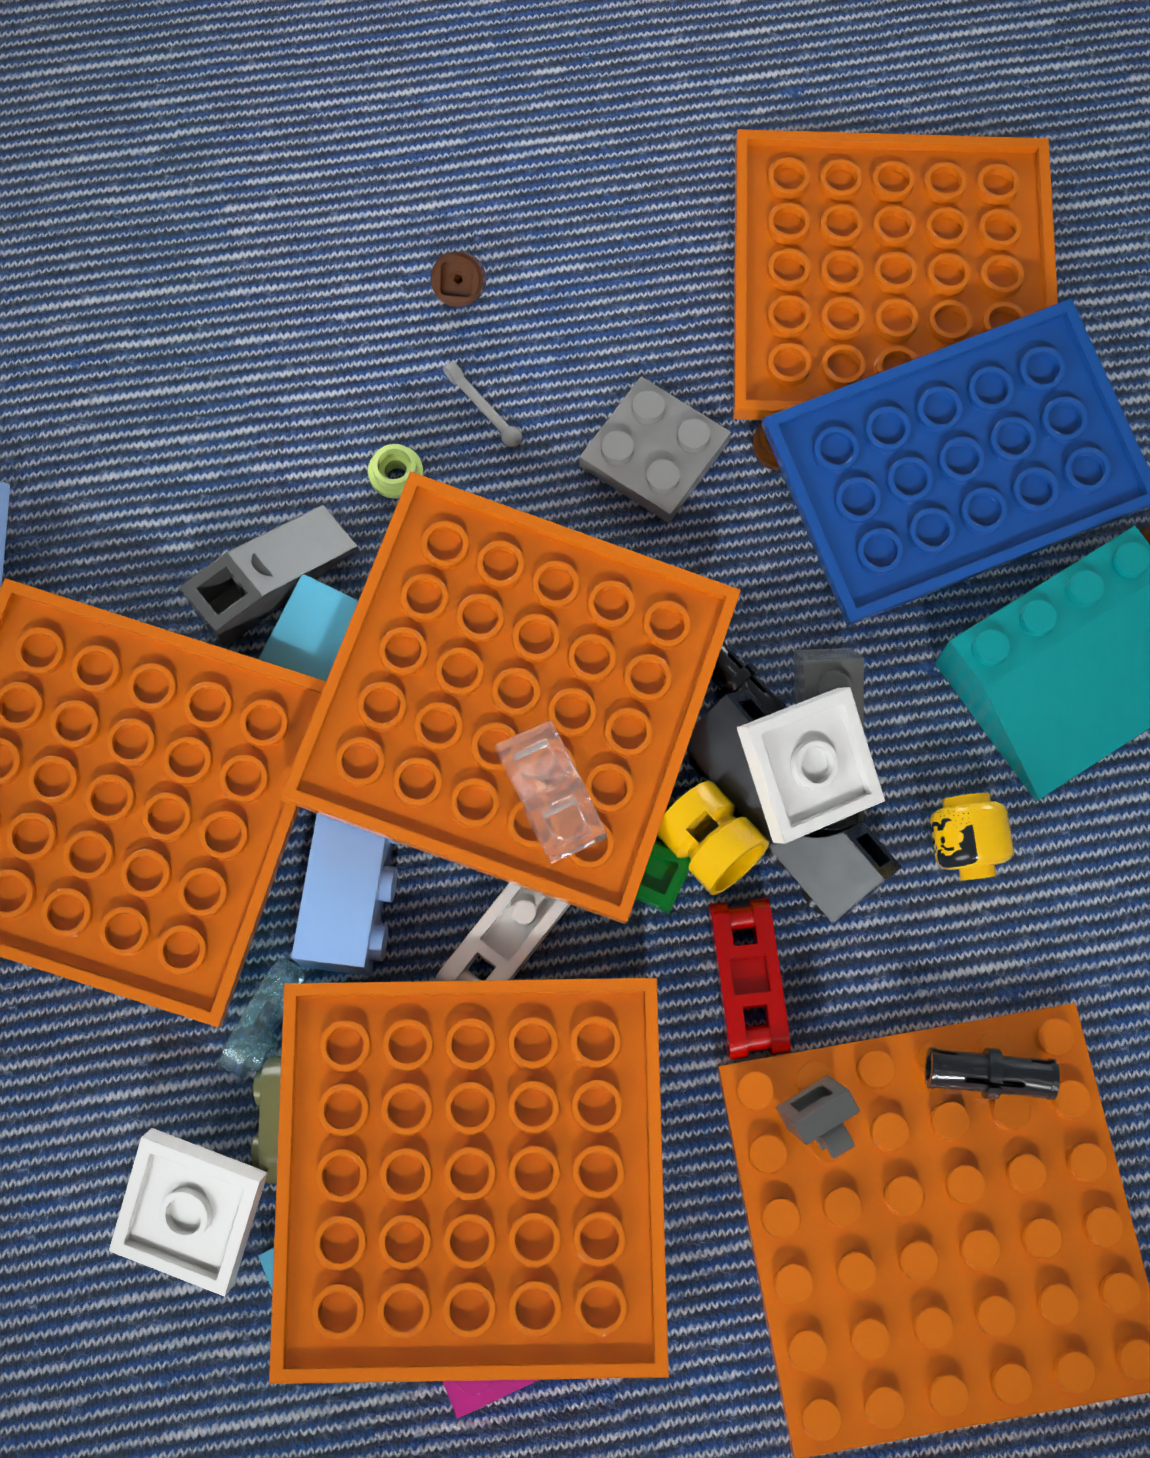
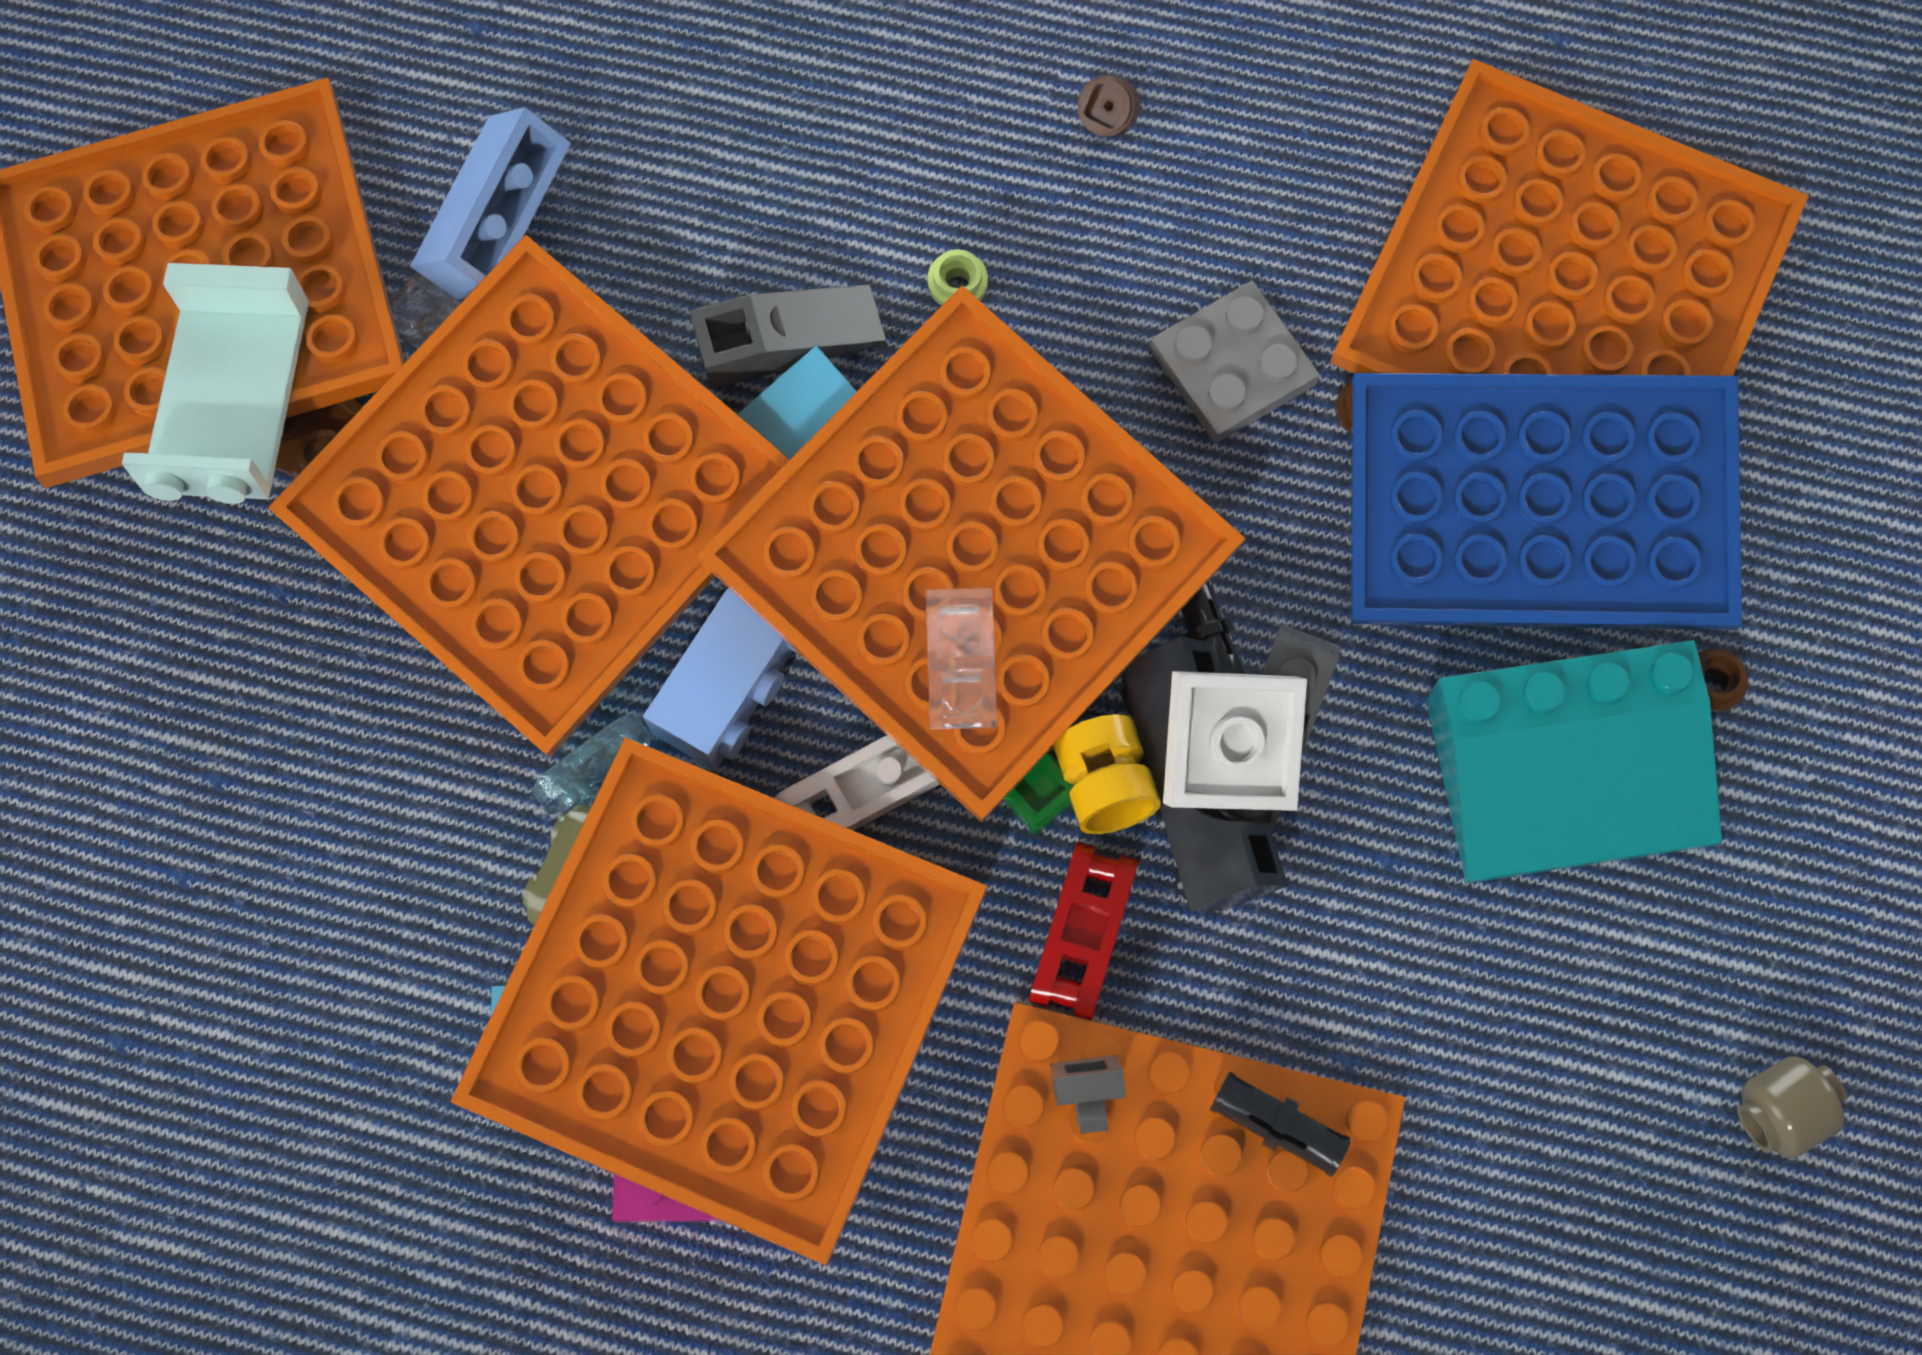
camera: 25 degrees right, 0 degrees up
white plate [109,1128,268,1297] -> none
light grey hinge [443,361,523,448] -> none
yellow head [930,793,1014,881] -> none

